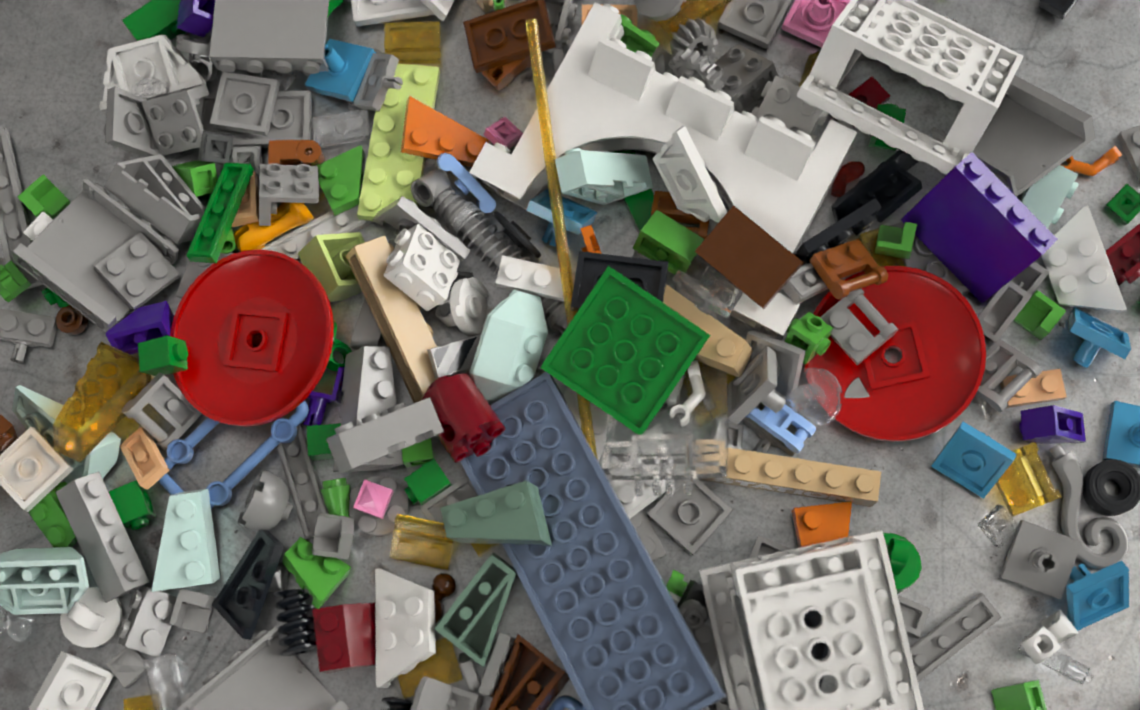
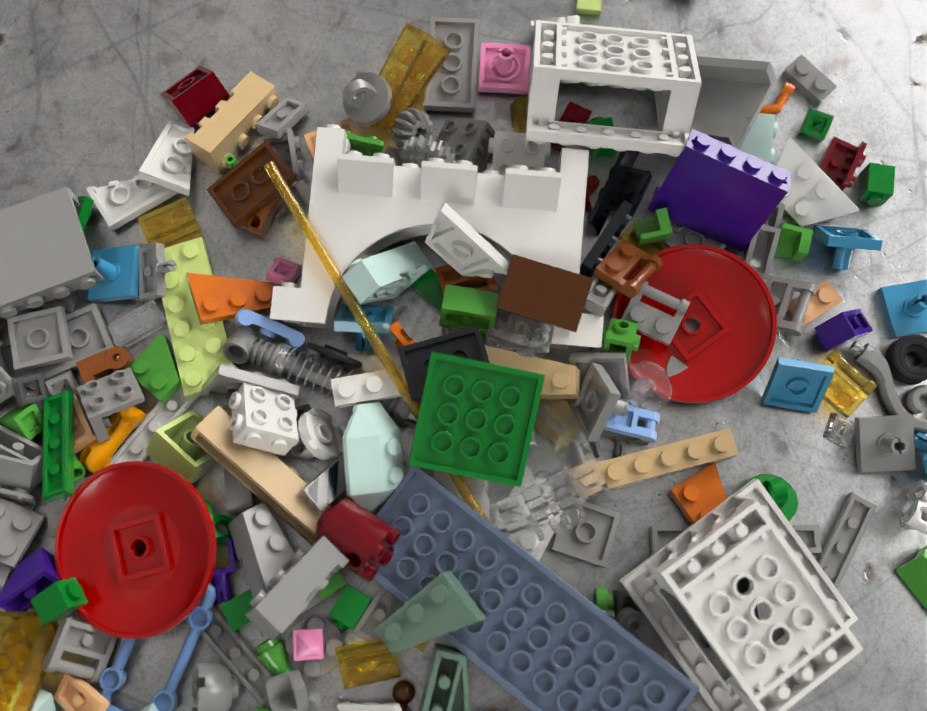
camera: 30 degrees left, 0 degrees up
white arm [670,360,705,427] -> none

